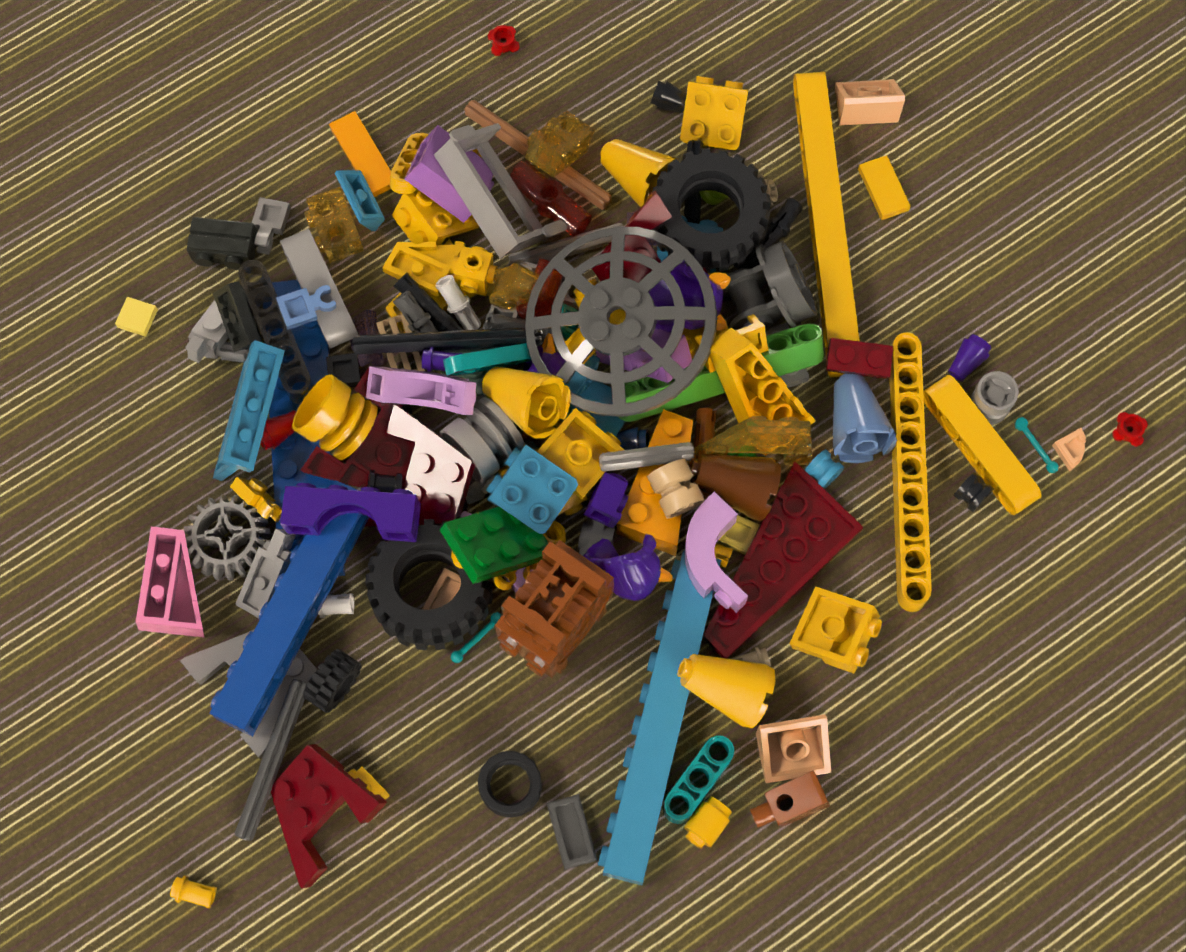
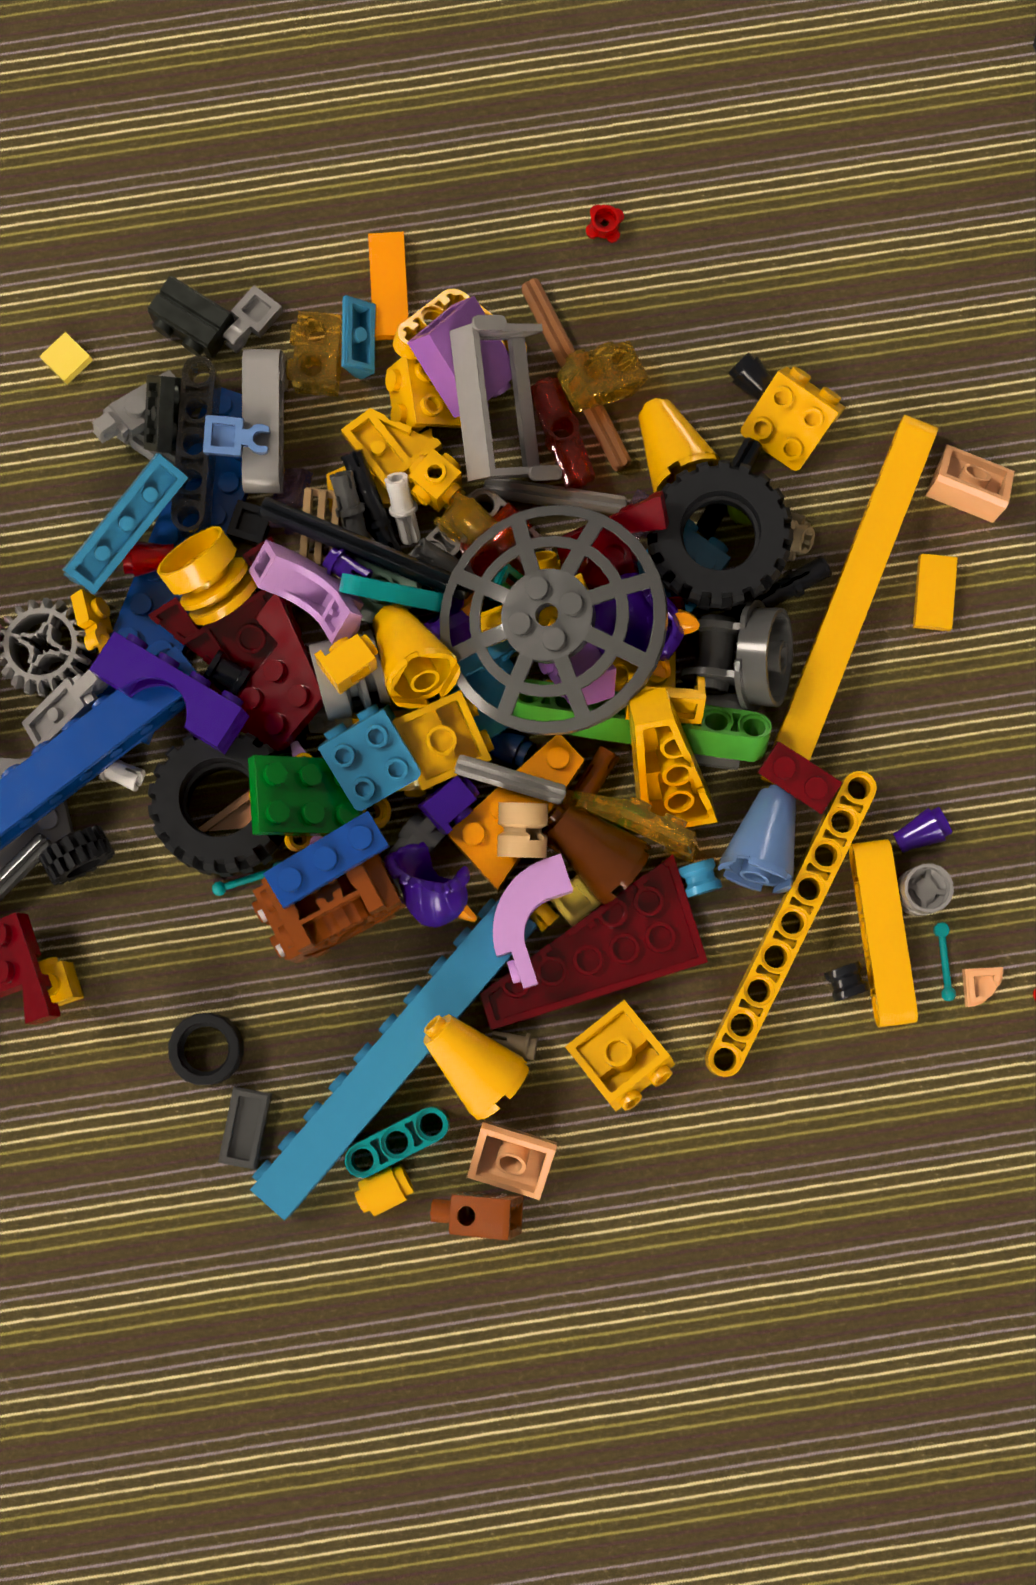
camera: 30 degrees right, 10 degrees up
none -> blue plate [263,811,390,909]
none -> yellow brick [314,634,378,695]

